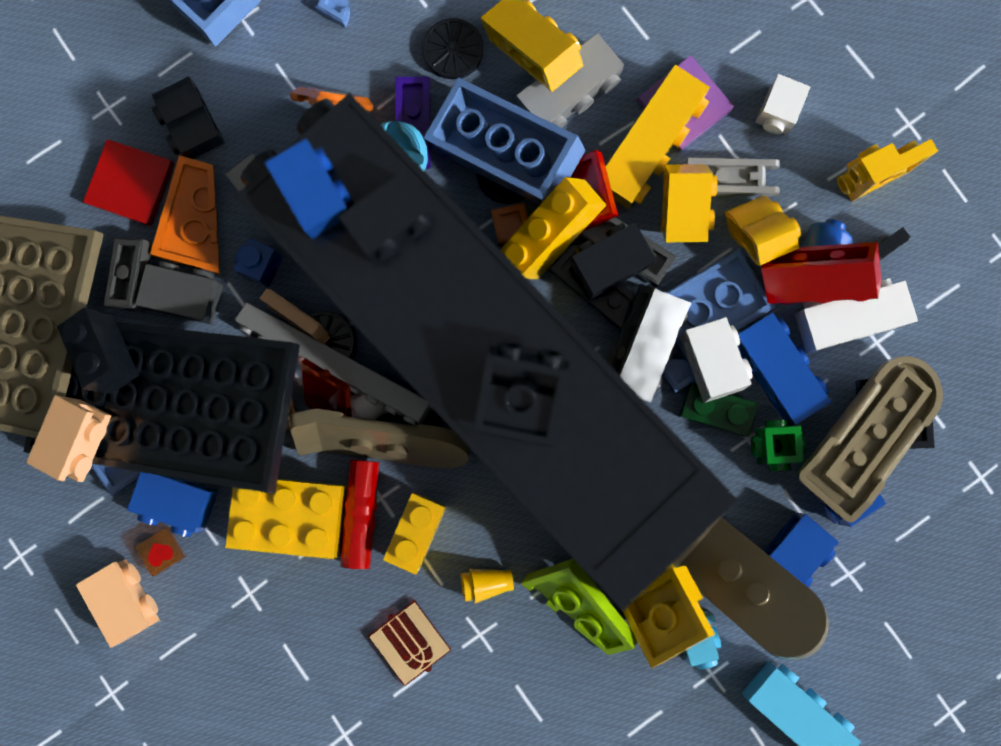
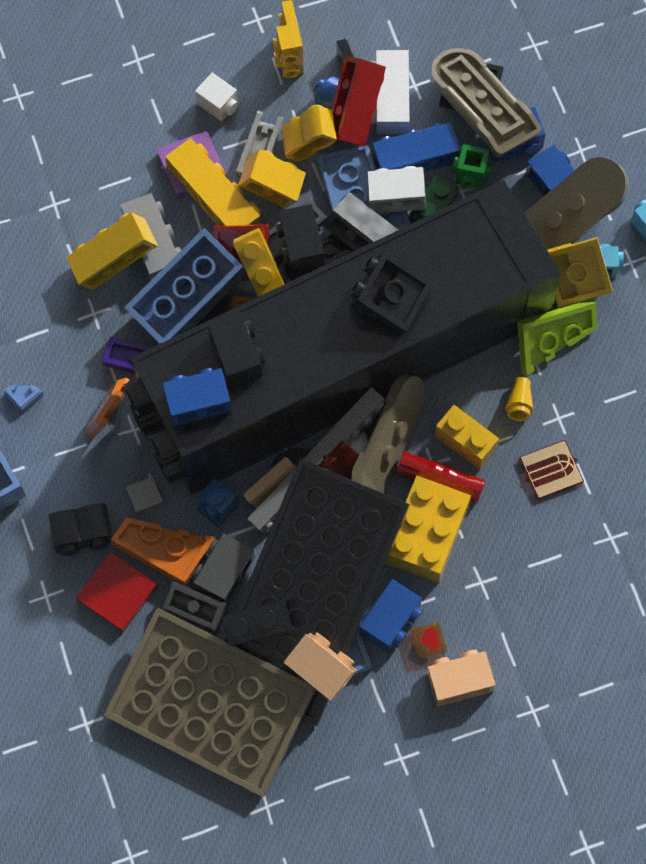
camera: 75 degrees left, 15 degrees down
black wheel [423,18,484,79] -> none

